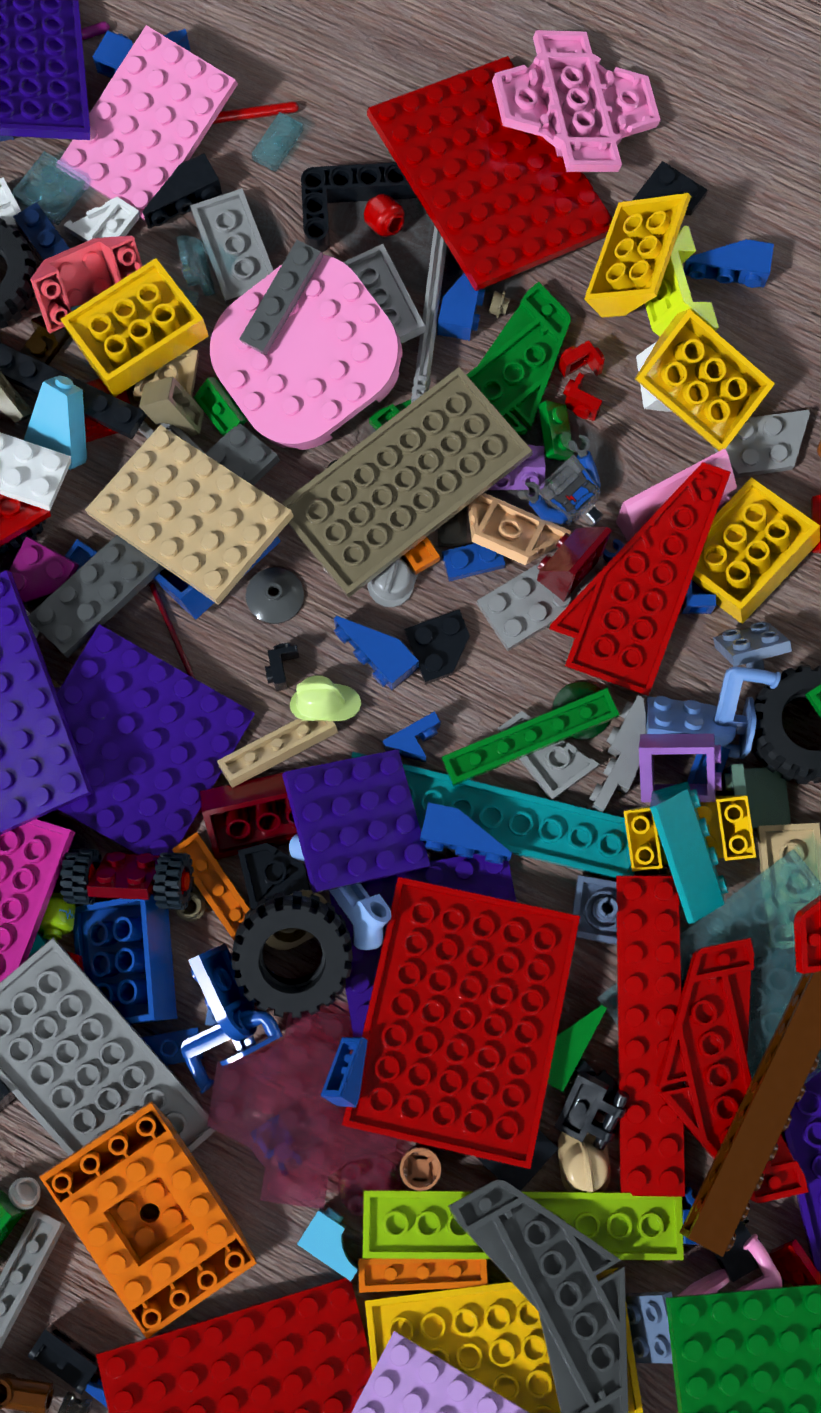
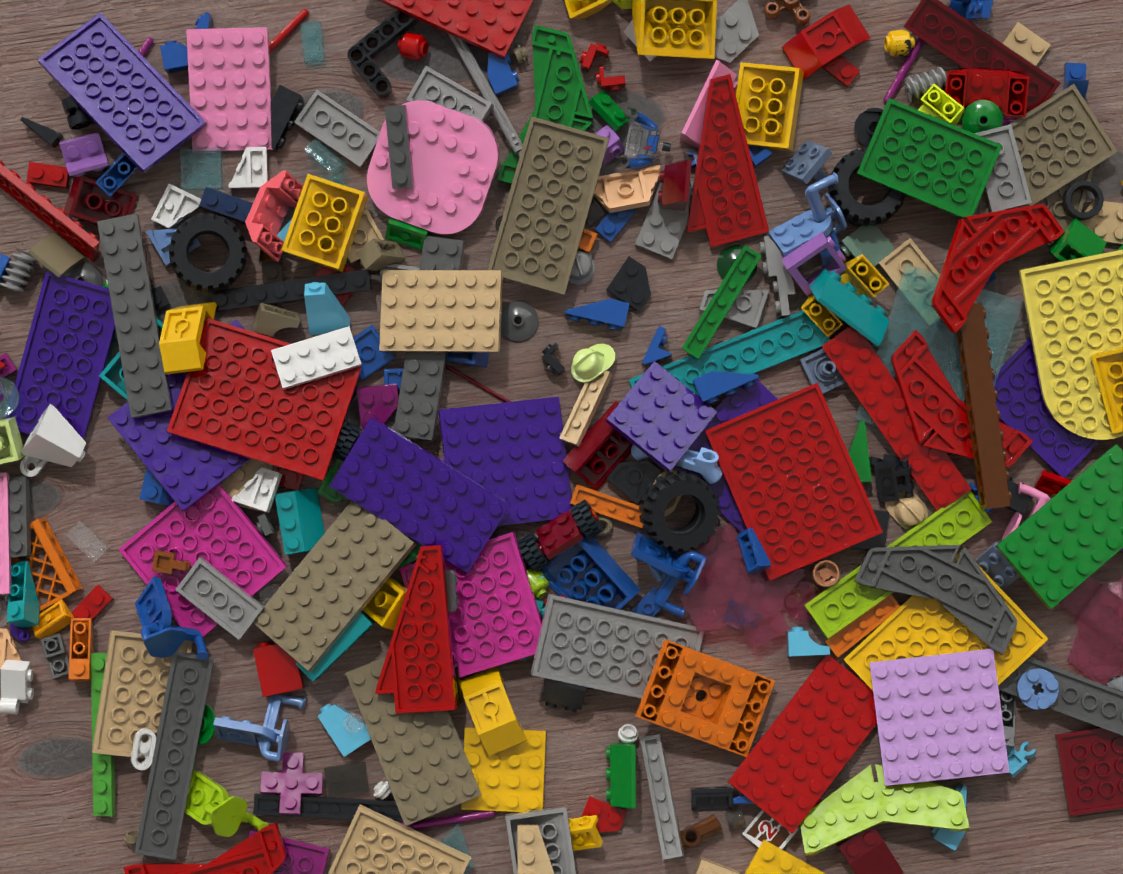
camera: 30 degrees left, 10 degrees up
none -> blue plate [353,325,395,381]

